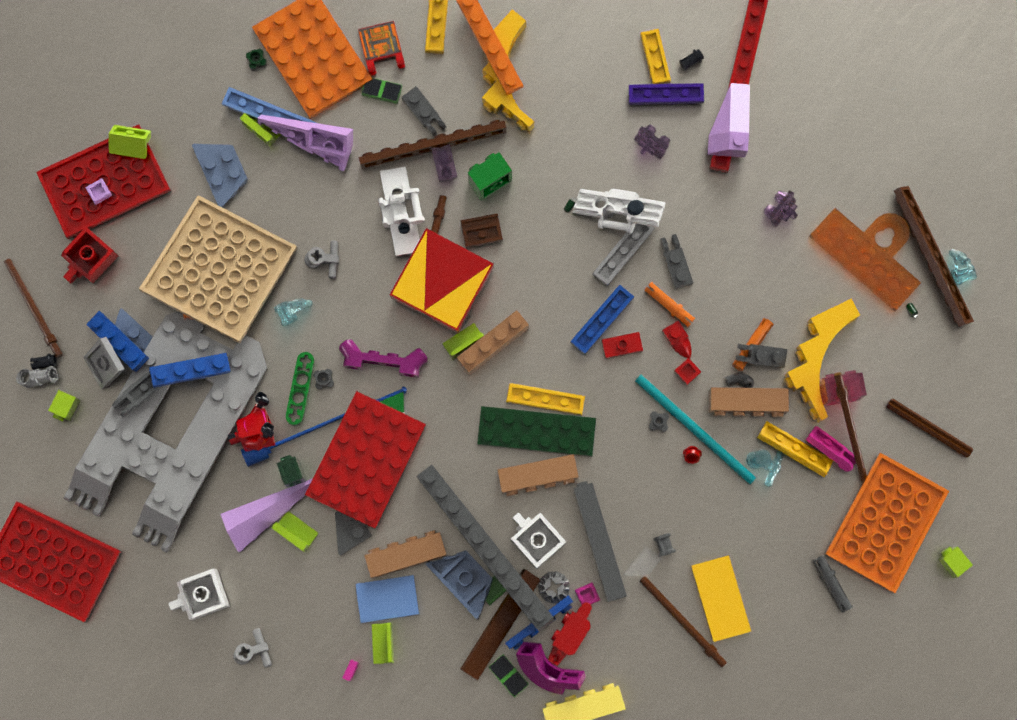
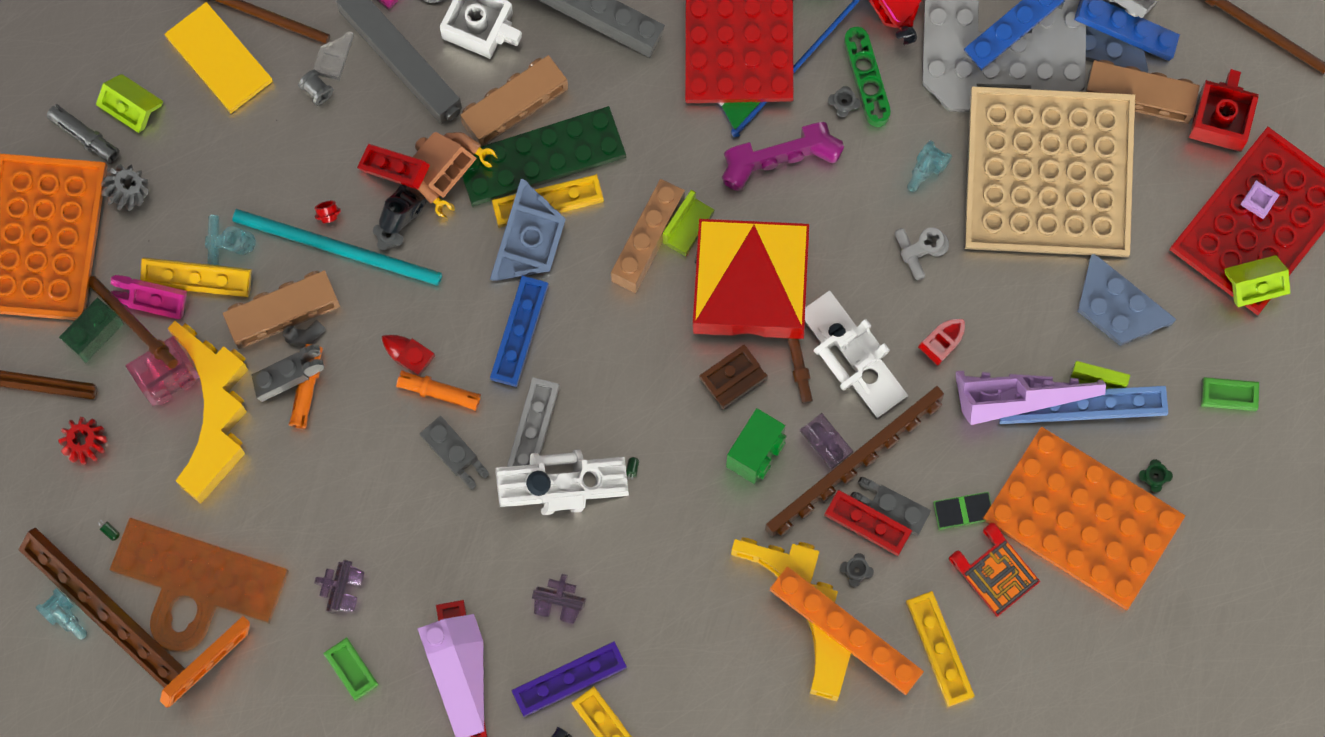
camera: 155 degrees right, 5 degrees down
red plate [601,332,643,359] -> none
red plate [674,358,701,385] -> none
none -> red gear [58,416,108,465]
none -> clear green brick [59,297,124,364]
none -> lime panel [96,74,163,133]
none -> dark grey gear [101,164,149,211]
none -> orange tile [160,616,250,708]
none -> bright green tile [323,637,379,701]
none -> red plate [357,144,430,190]
none -> black piece [379,185,427,233]
none -> nougat torso [413,132,498,218]
none -> sand blue wing [490,179,566,281]
none -> red plate [824,490,912,556]
none -> dark grey plate [840,553,874,587]
none -> plate [918,319,965,366]
none -> medium nougat brick [1085,60,1200,124]
none -> bright green tile [1201,377,1259,411]

